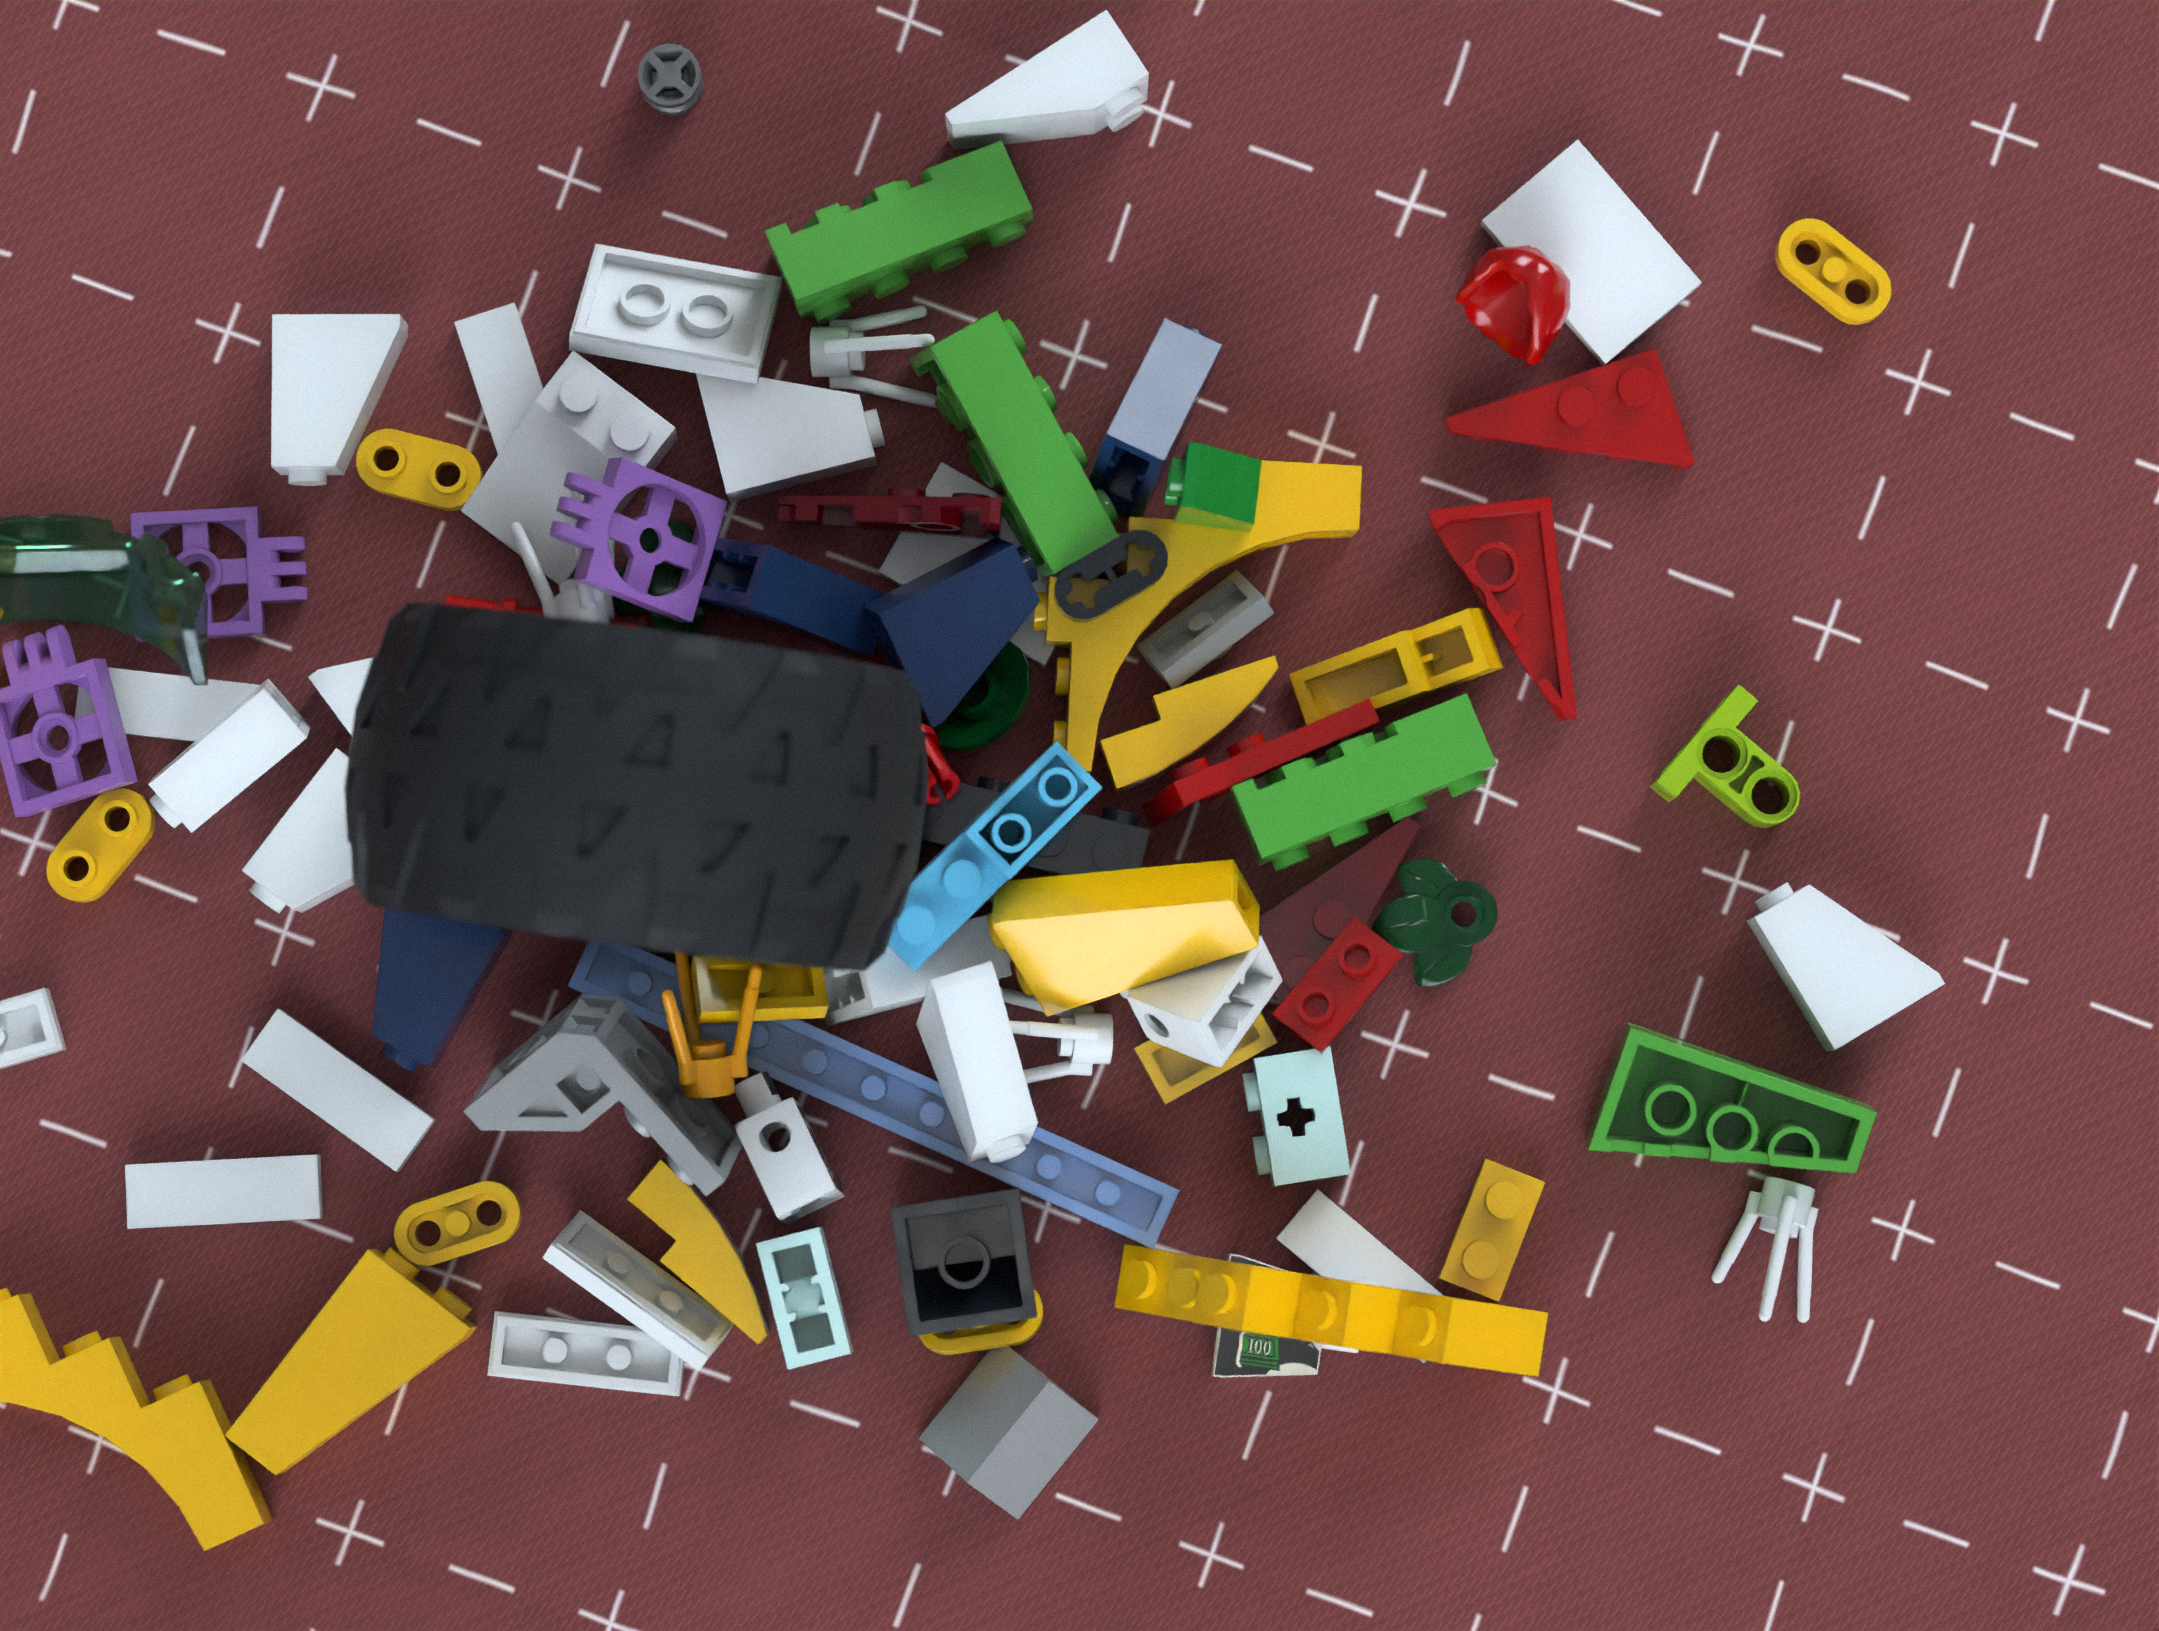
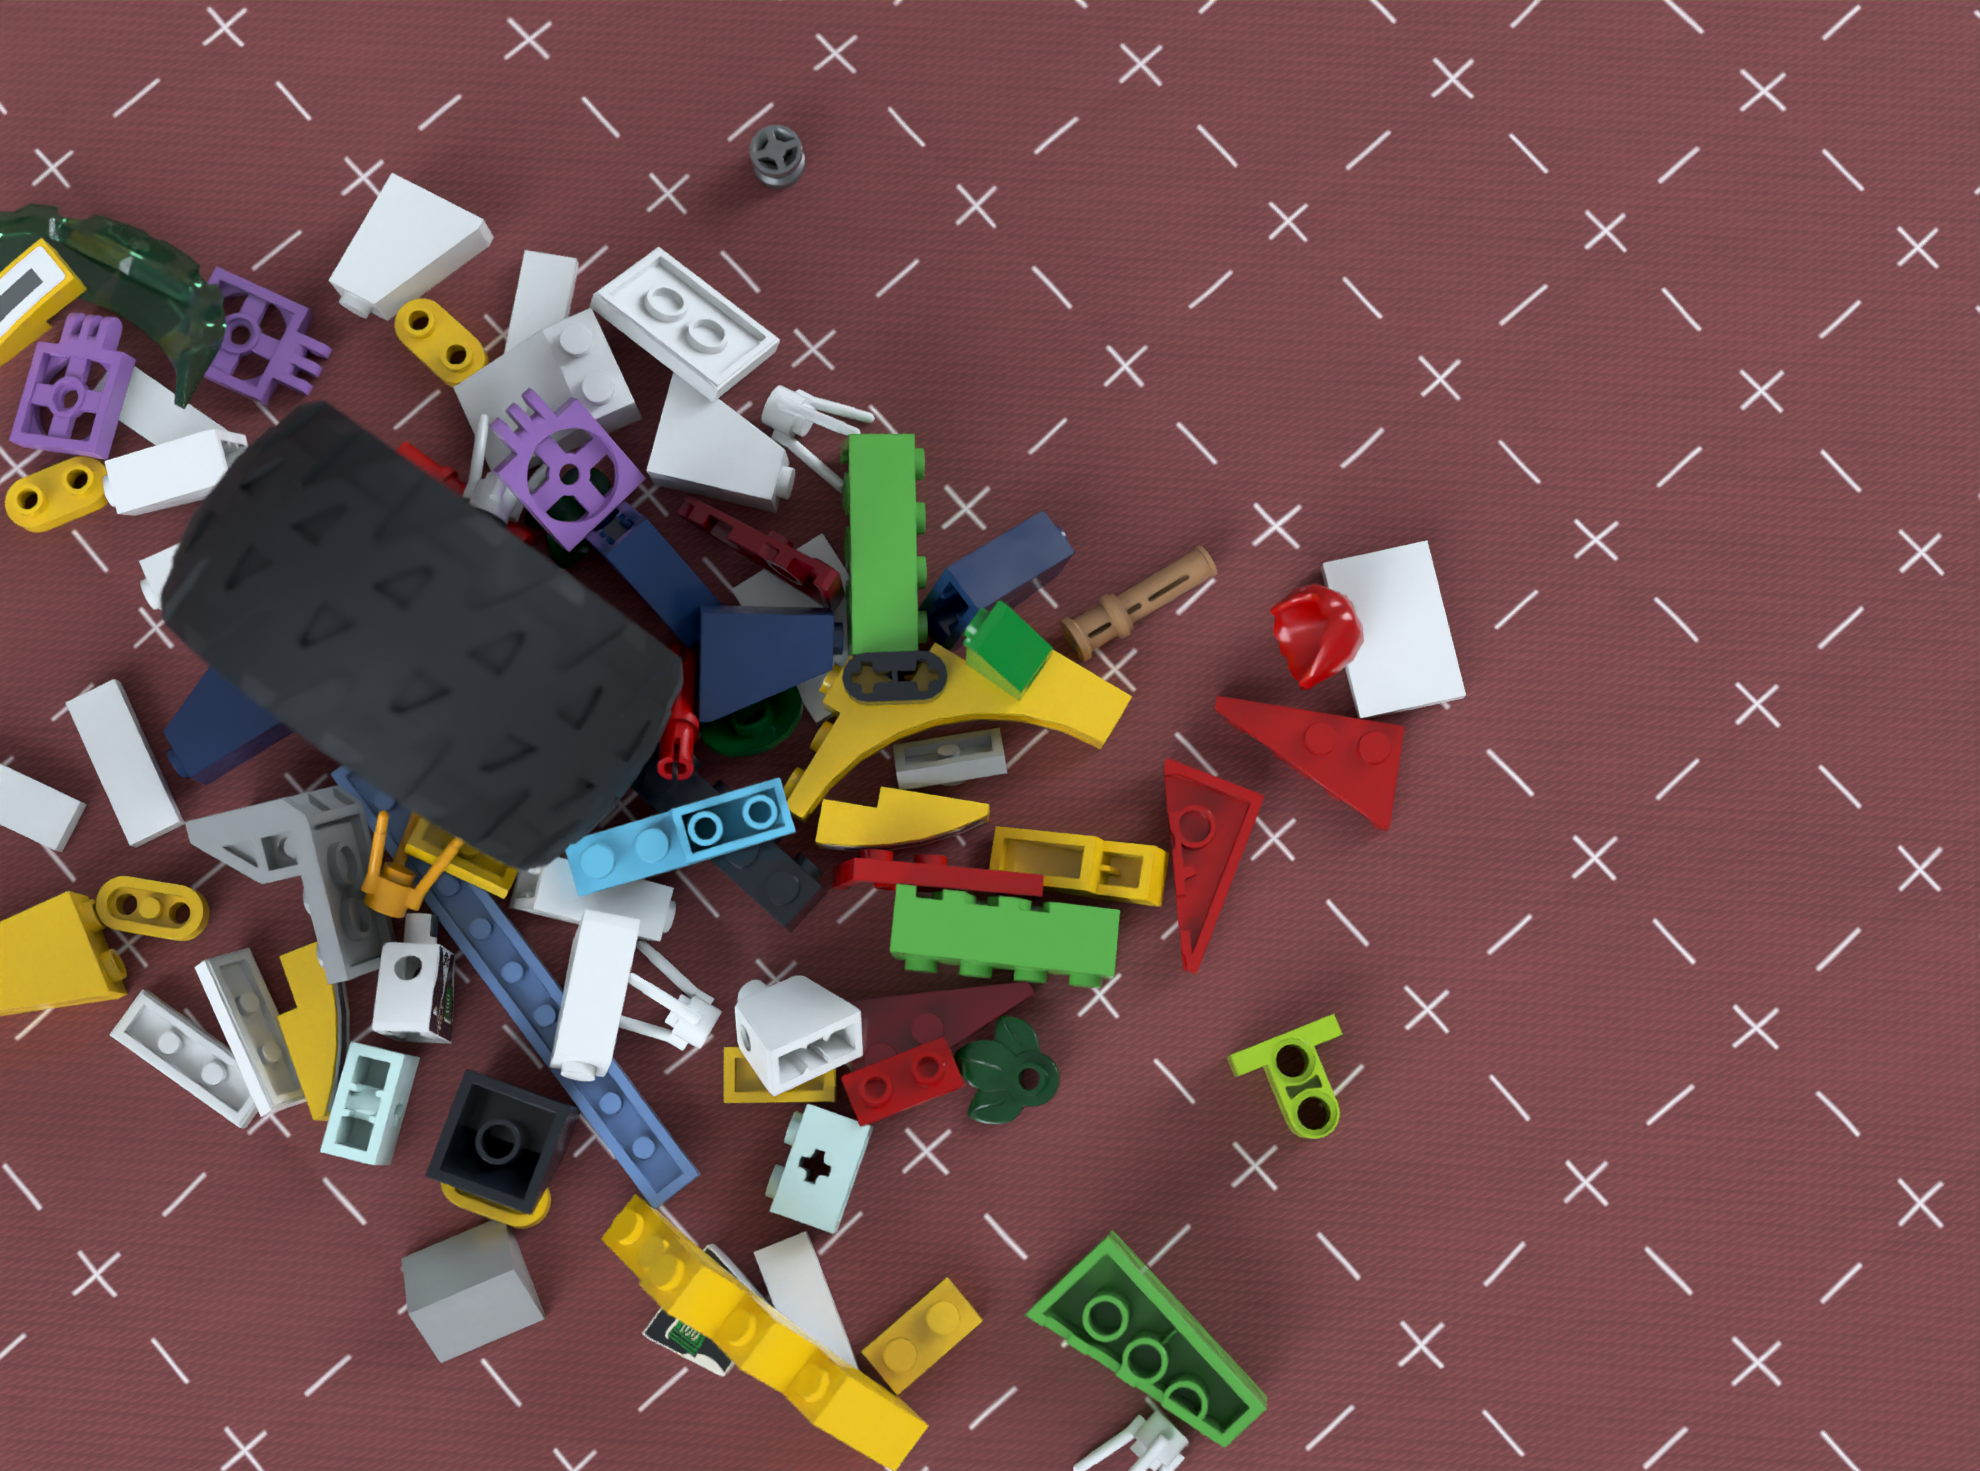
camera: 35 degrees right, 5 degrees down
bright green wedge [765,140,1033,324] -> none
white slope [945,10,1149,150] -> none
yellow slope [987,859,1260,1017] -> none
white slope [1747,882,1945,1052] -> none
yellow plate [1775,218,1891,325] -> none
none -> medium nougat pin [1059,545,1218,662]

